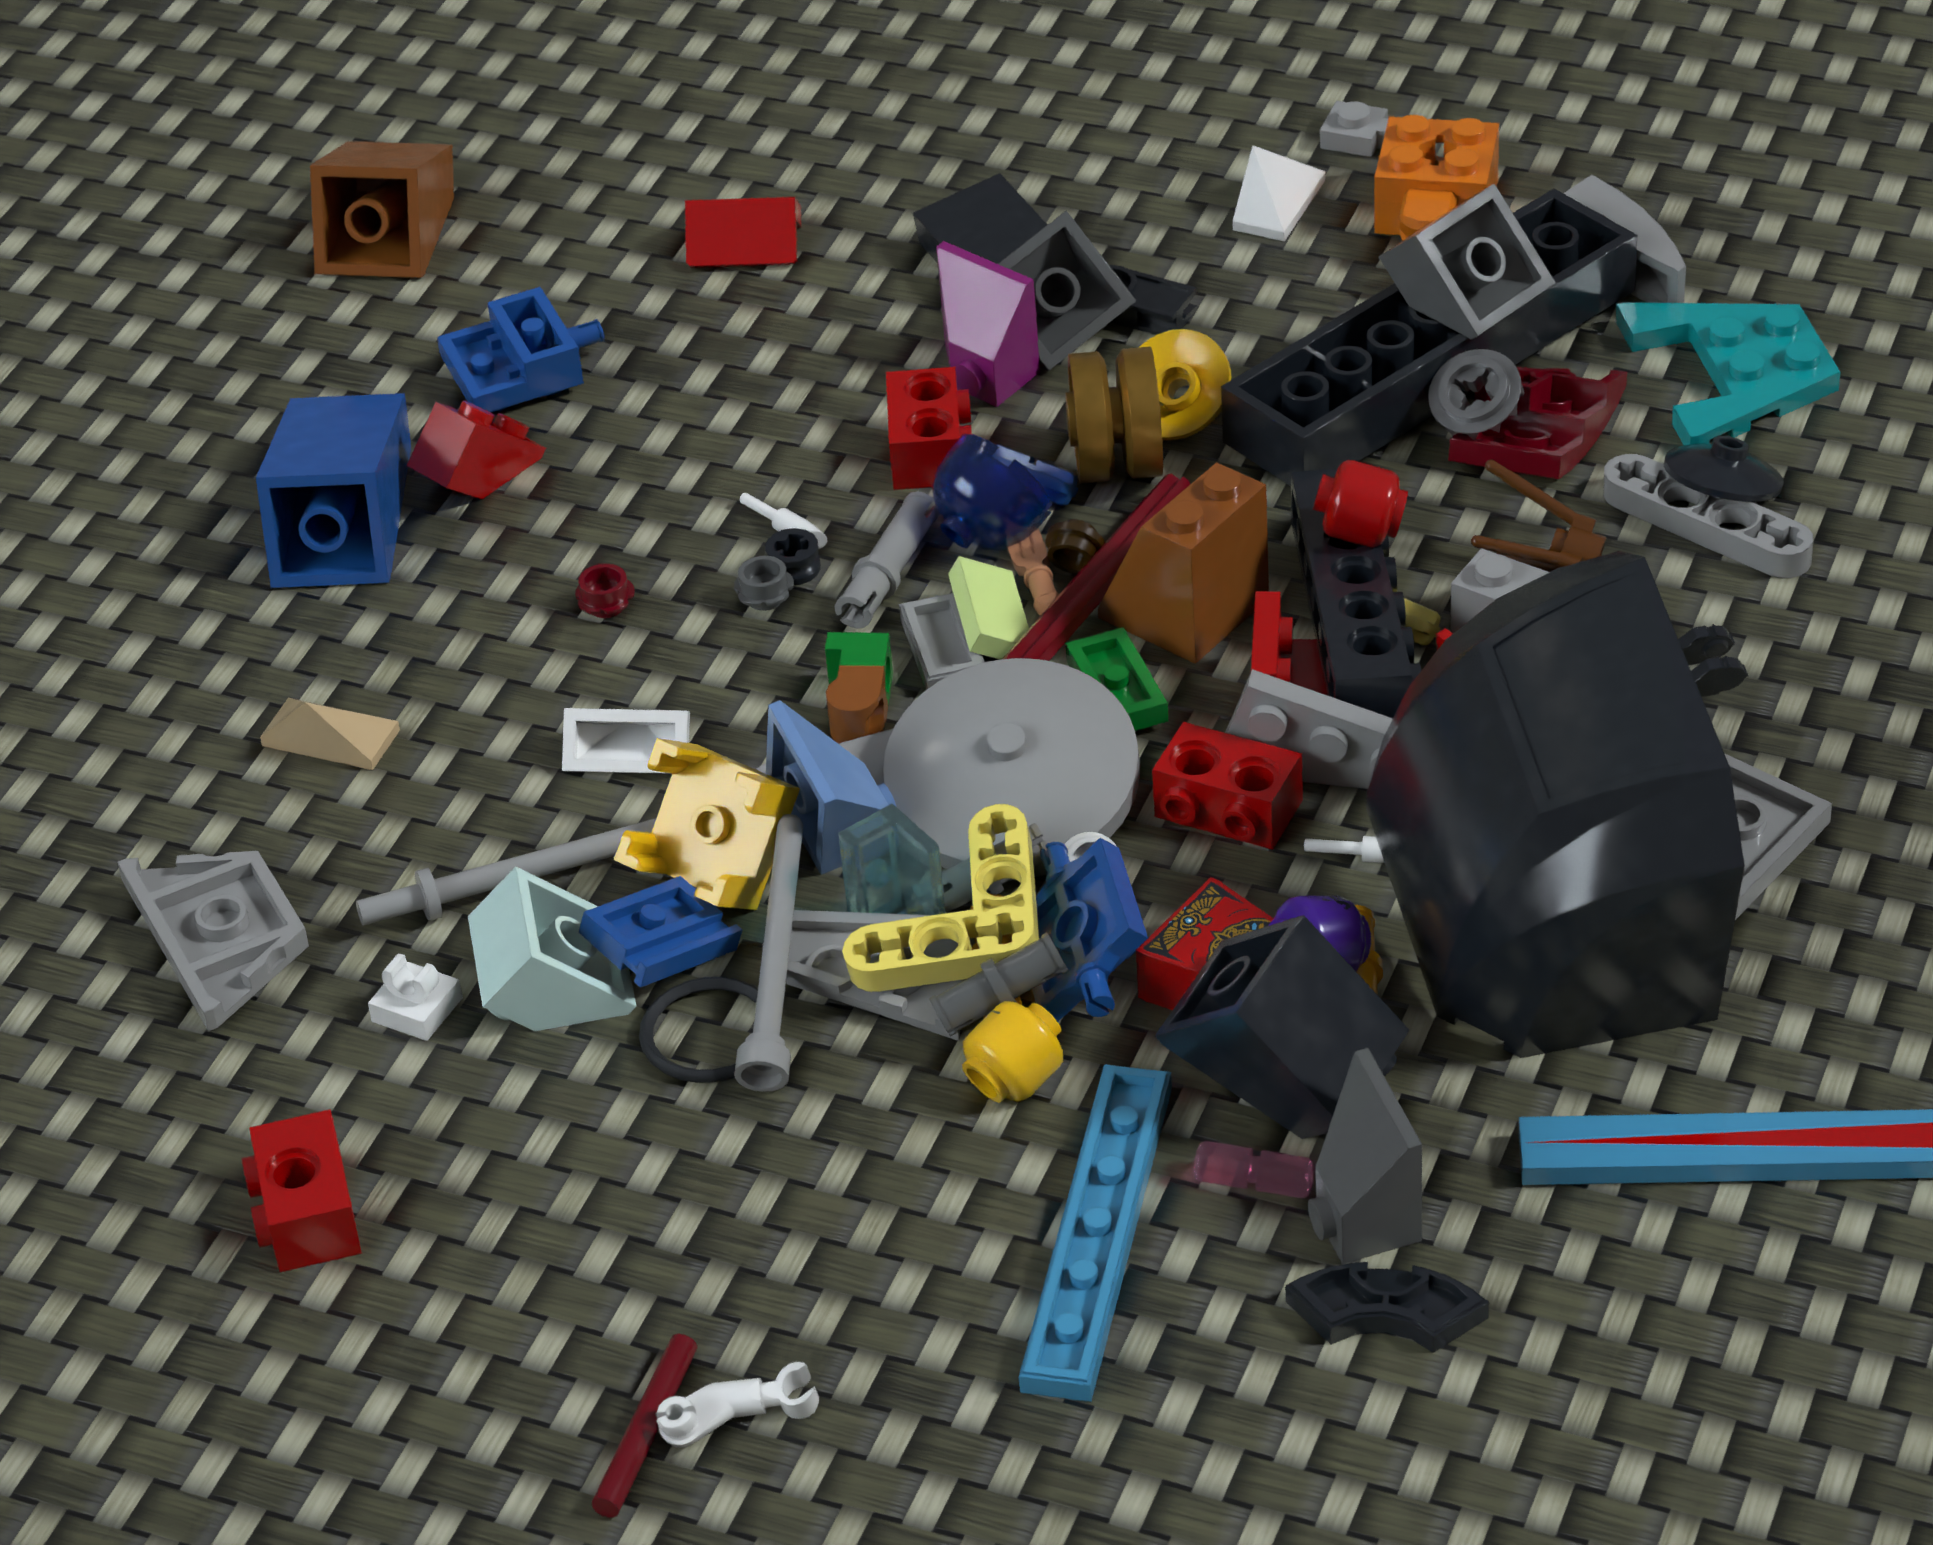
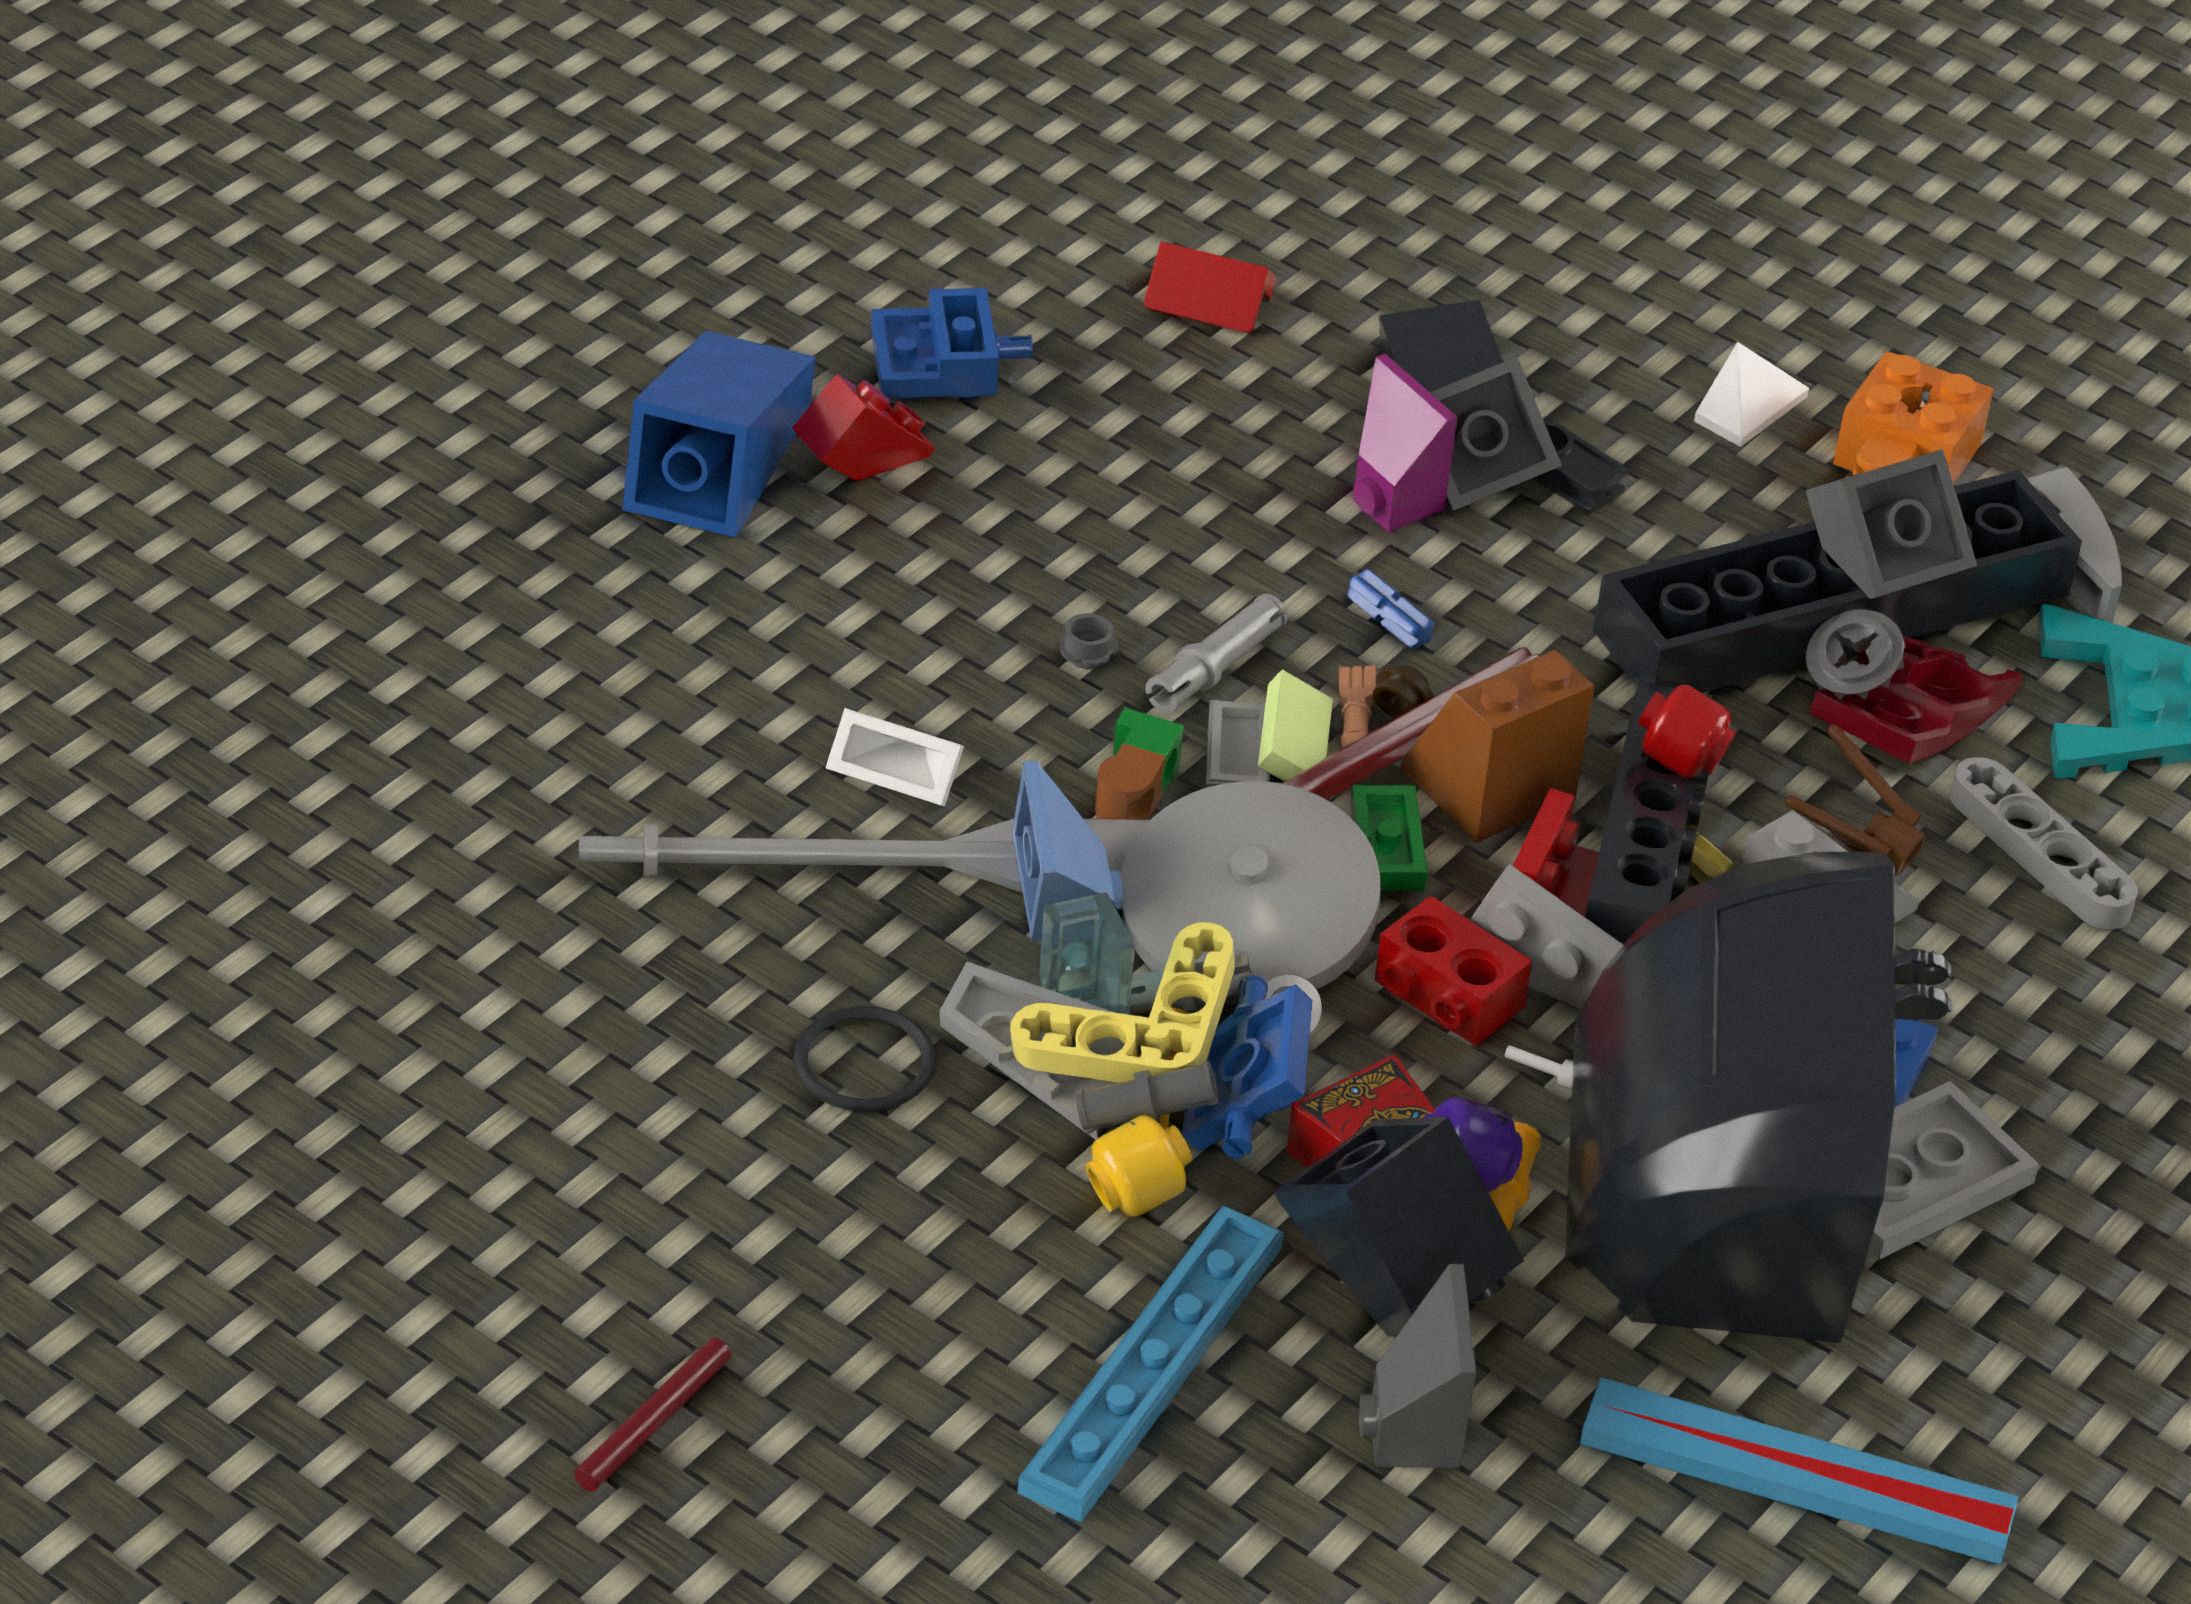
camera: 10 degrees right, 0 degrees up
light grey wing [117,851,309,1032] -> none
red brick [241,1109,362,1273] -> none
tan slope [260,698,400,770] -> none
dark orange slope [310,141,454,278] -> none
white tile [368,953,463,1041] -> none
light aqua slope [468,866,636,1032] -> none
dark red plate [575,563,635,618] -> none
blue plate [578,876,742,988] -> none
yellow panel [614,738,800,910] -> none
white arm [656,1362,819,1447] -> none
light grey piece [734,814,803,1092] -> none
white piece [739,493,827,548] -> none
black bush [765,528,821,585] -> none
red brick [886,367,974,490] -> none
clear blue cylinder [932,434,1052,550] -> none
pearl gold wheel [1065,346,1163,484] -> none
yellow dish [1138,329,1231,440] -> none
clear pink piece [1194,1141,1315,1199] -> none
black tile [1285,1262,1489,1353] -> none
light grey plate [1320,101,1403,157] -> none
black dish [1664,436,1784,502] -> none

